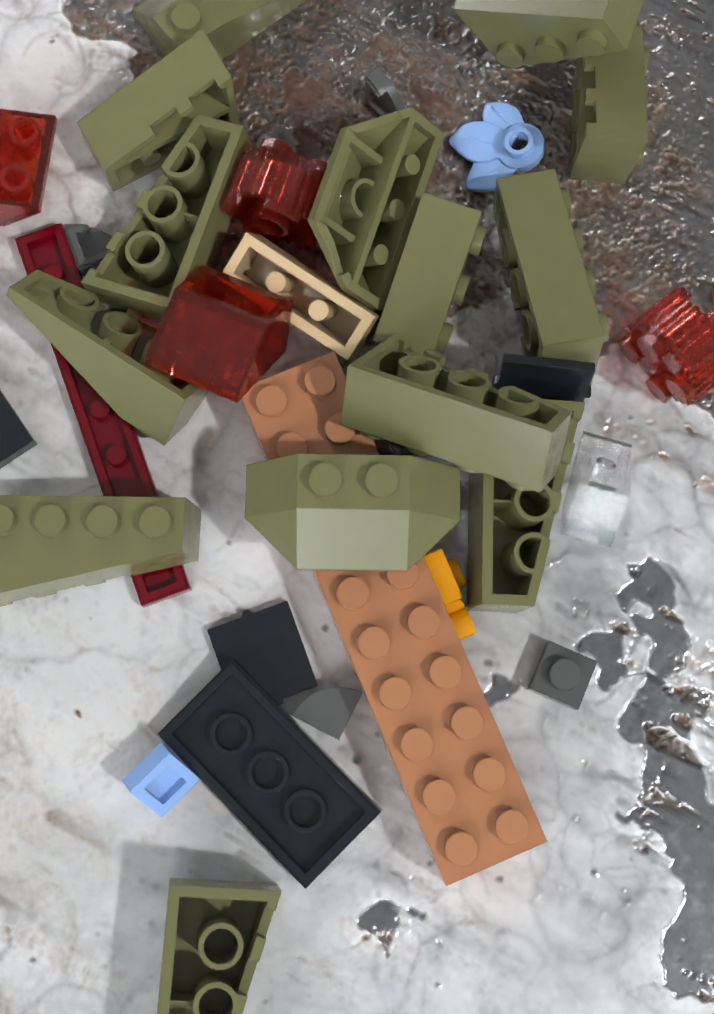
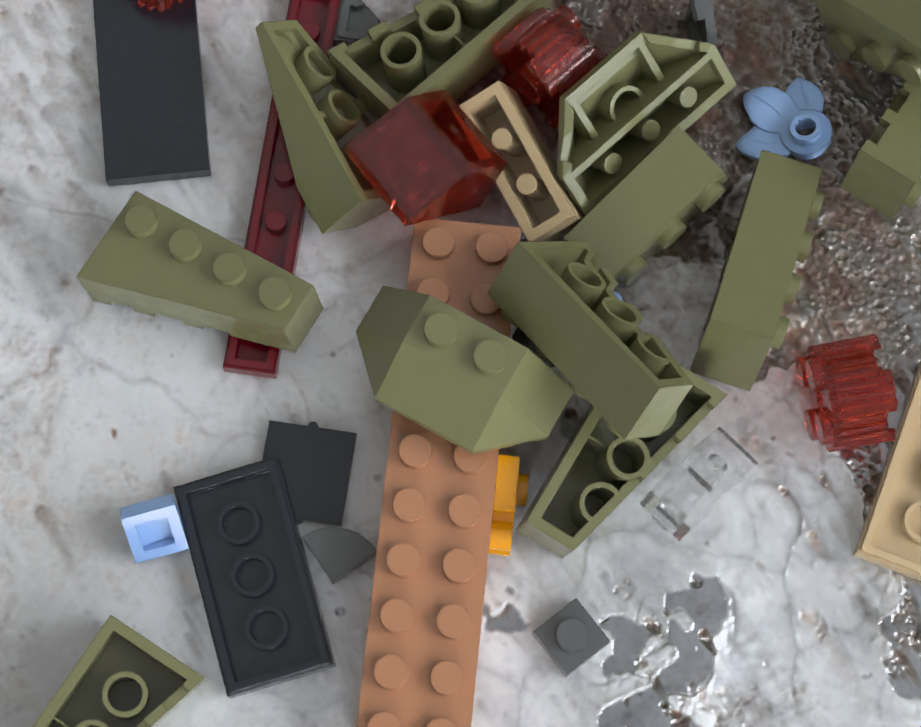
camera: 30 degrees right, 5 degrees down
black piece [492,353,595,402] -> none

